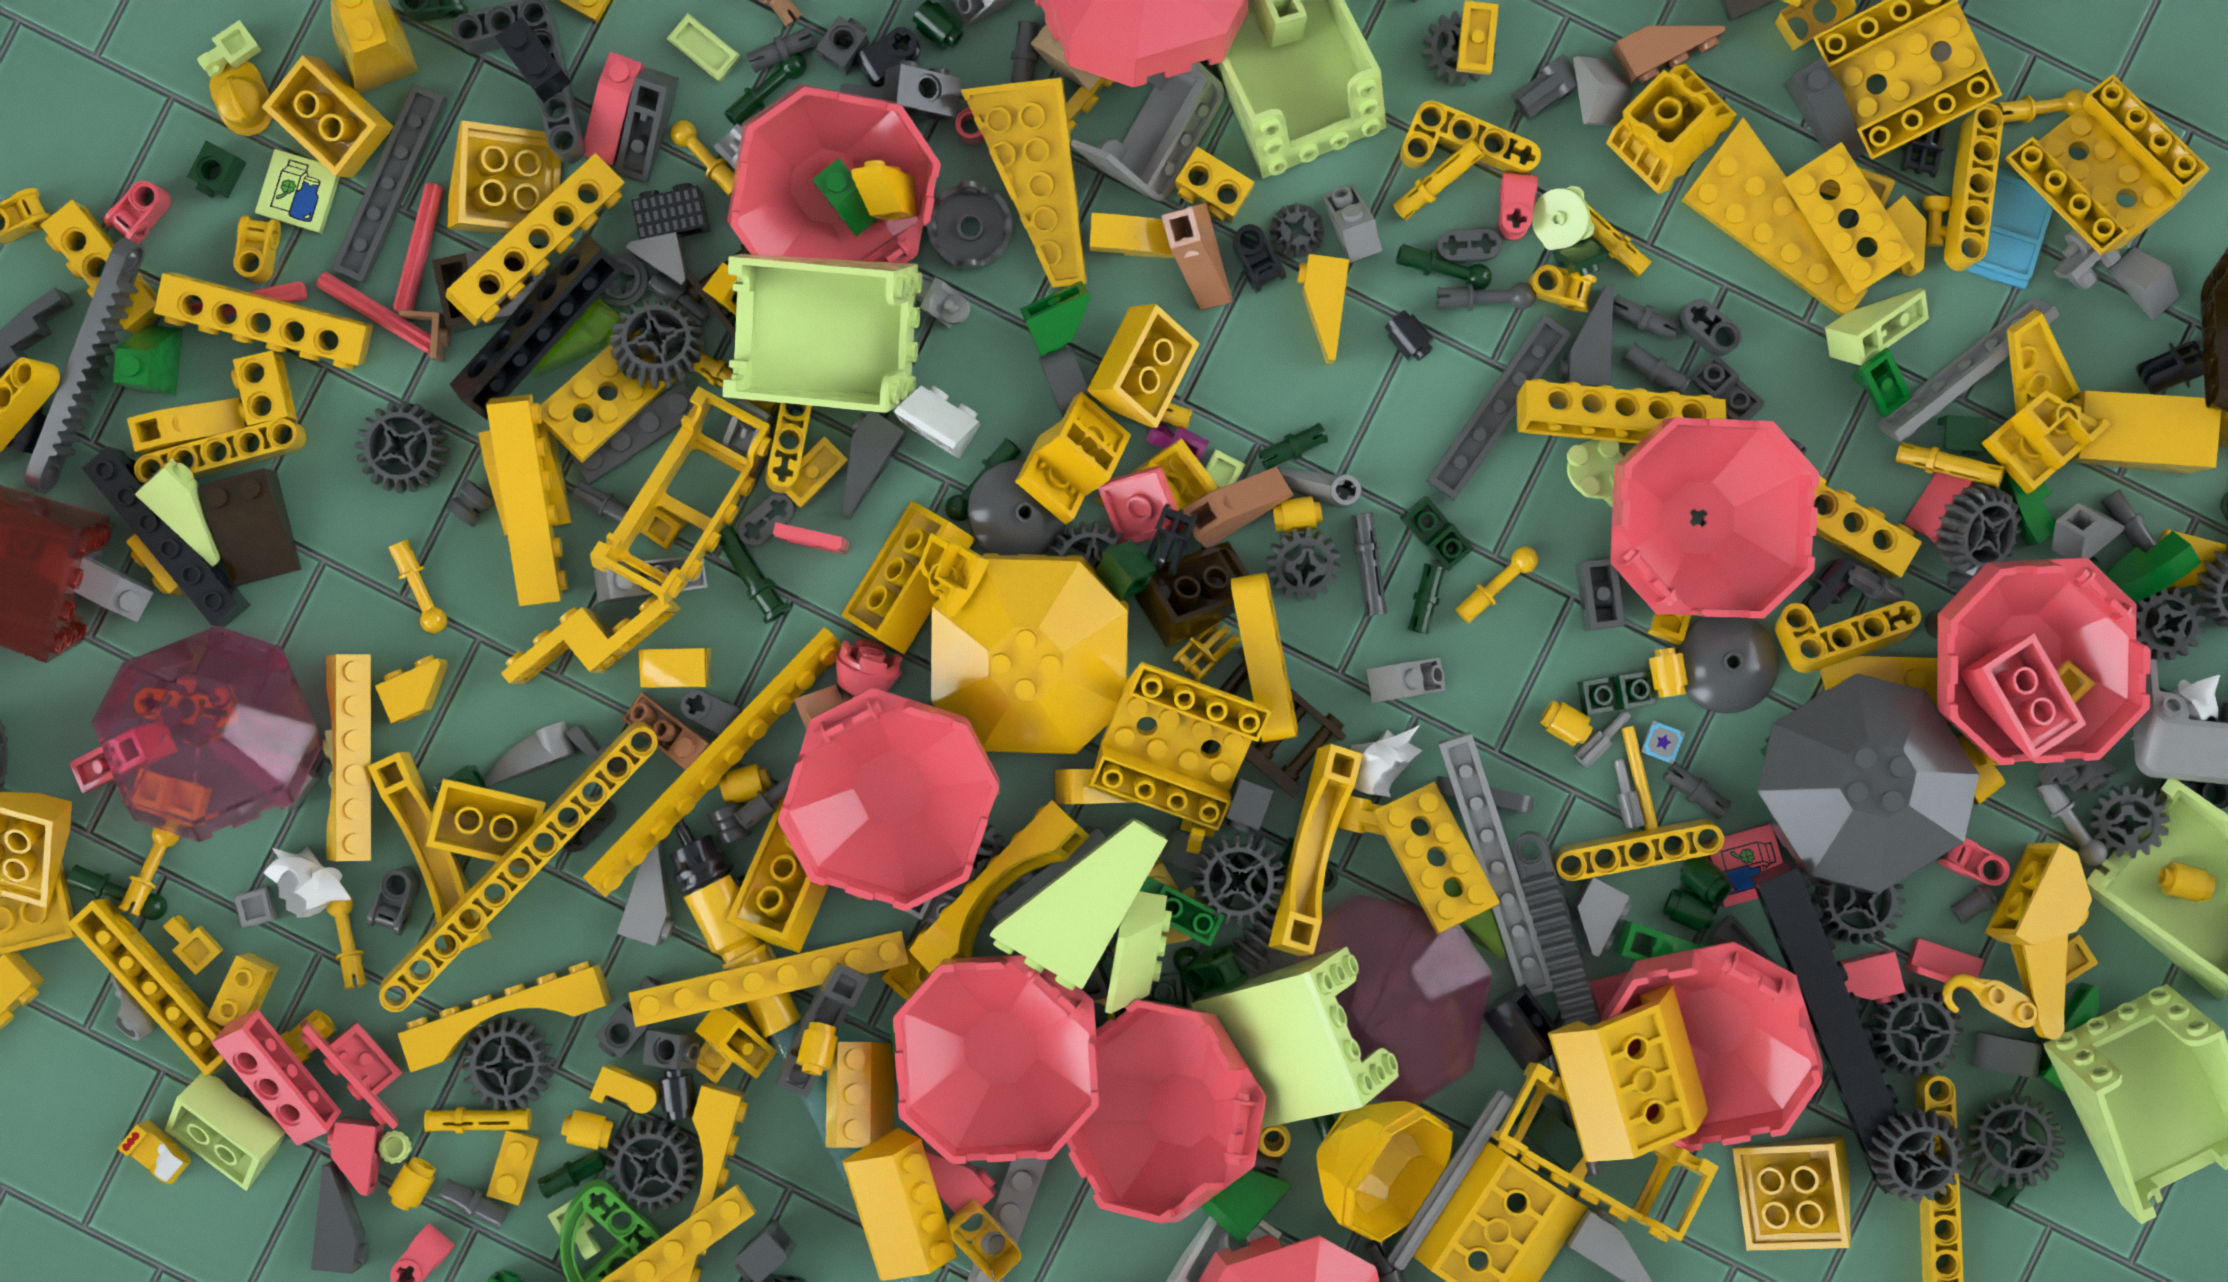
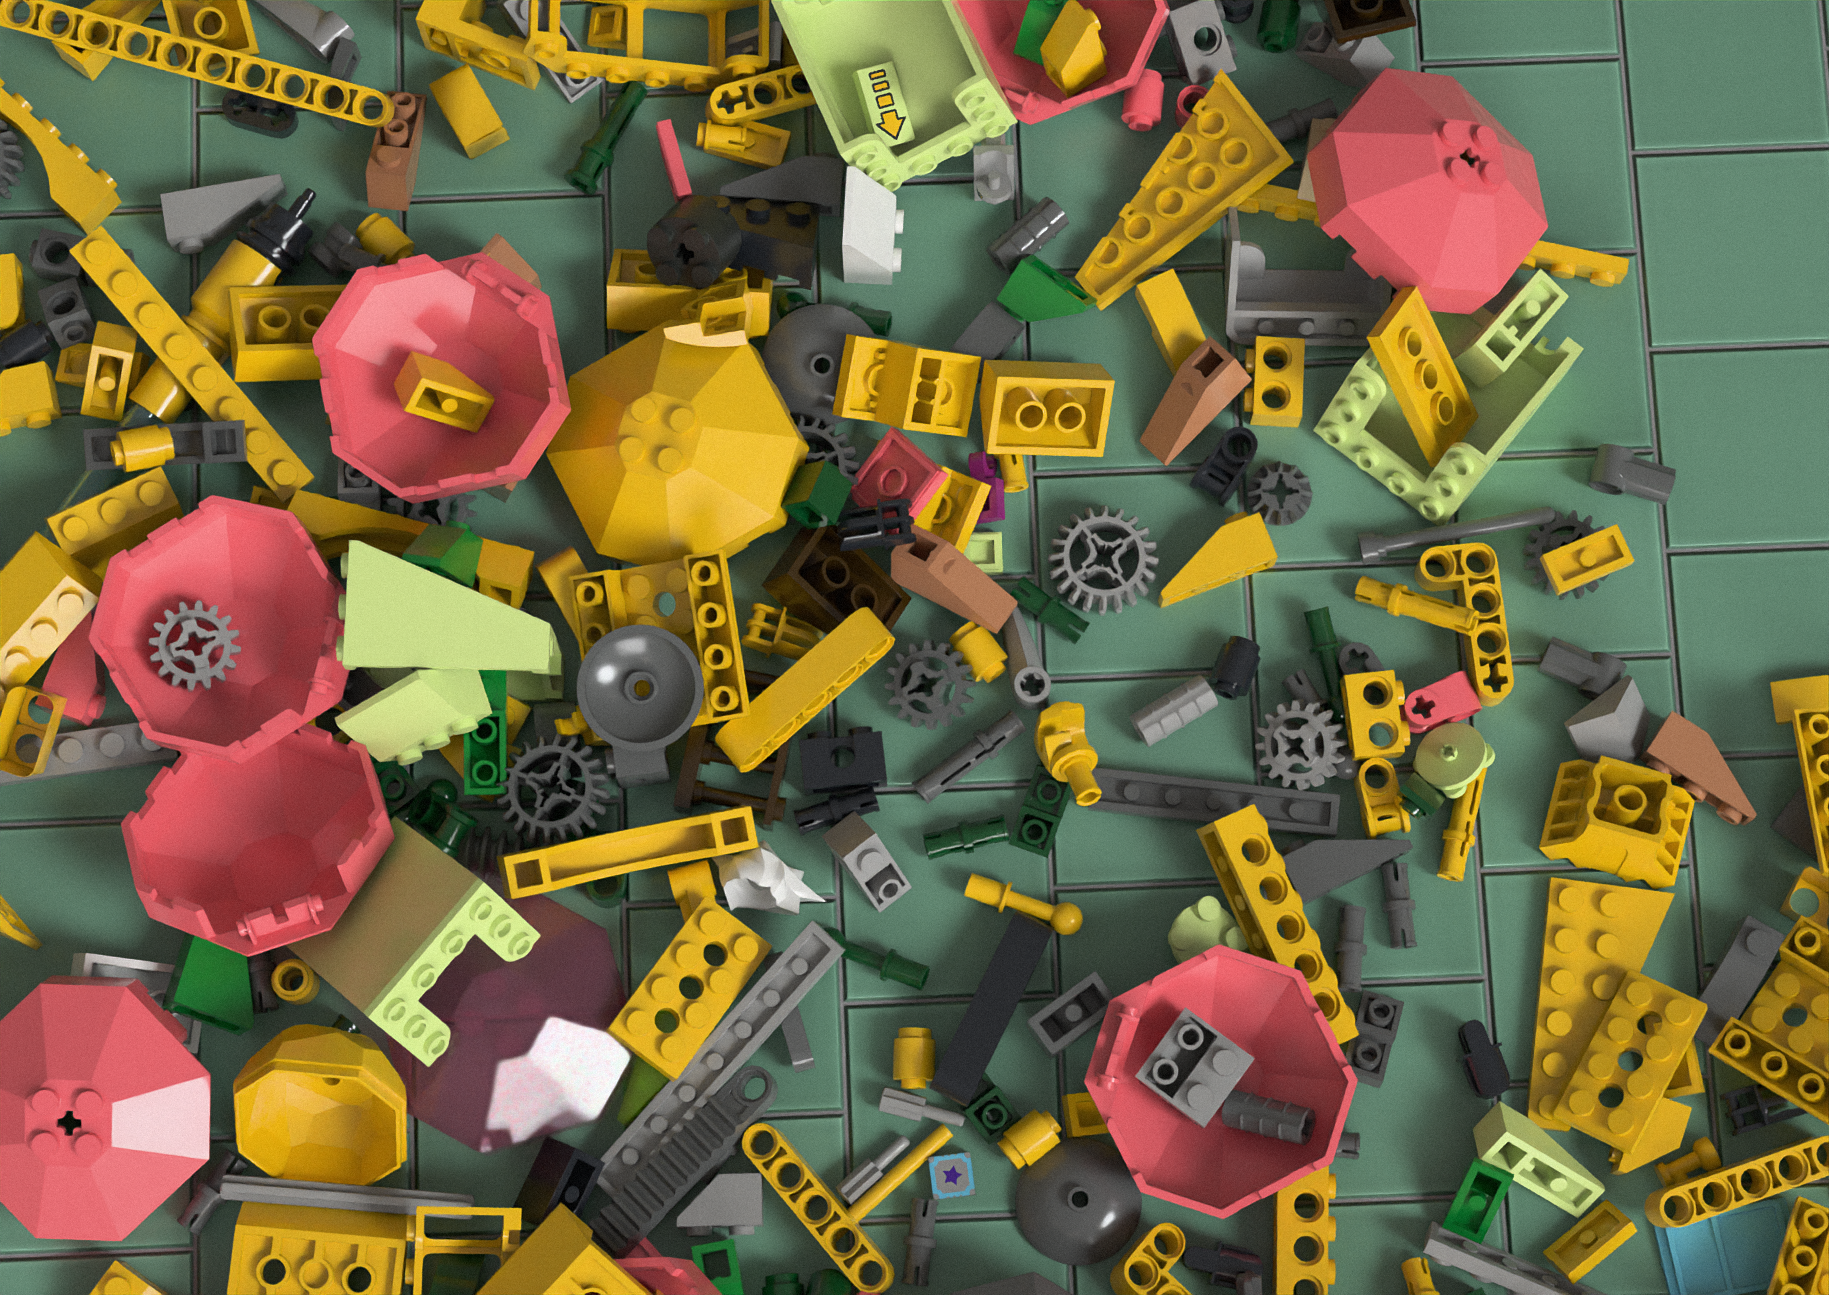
camera: 55 degrees right, 10 degrees down
yellow plate [583,627,842,898] -> none
dark grey piece [680,689,743,736] -> none
dark grey beam [738,493,796,547] -> none
coral cone [836,639,902,697] -> none
dark grey plate [927,181,1013,270] -> none
light grey slope [1322,184,1382,263] -> none
dark grey beam [1677,299,1742,356] -> none
none -> light grey gear [148,600,241,692]
none -> yellow slope [394,351,495,433]
none -> green slope [402,520,483,588]
none -> dark grey dish [577,625,704,751]
none -> pearl dark grey brick [647,195,742,289]
none -> yellow pin [696,119,747,153]
none -> black wedge [710,195,820,290]
none -> black pin [793,786,880,836]
none -> black brick [799,726,887,796]
none -> dark green pin [823,927,930,991]
none -> yellowish green tile [852,61,916,147]
none -> black beam [929,910,1054,1107]
none -> dark grey axle [986,197,1069,276]
none -> yellow piece [1034,701,1102,806]
none -> light grey gear [1048,505,1159,616]
none -> coral brick [1121,69,1165,132]
none -> light grey axle [1130,674,1218,747]
none -> light grey slope [1135,1007,1255,1128]
none -> dark grey axle [1222,1089,1316,1146]
none -> light grey gear [1255,699,1347,790]
none -> yellow brick [1340,670,1410,761]
none -> dark grey piece [1357,506,1555,565]
none -> yellow plate [1366,286,1479,467]
none -> black arm [1456,1019,1510,1100]
none -> yellow plate [1543,1199,1637,1285]

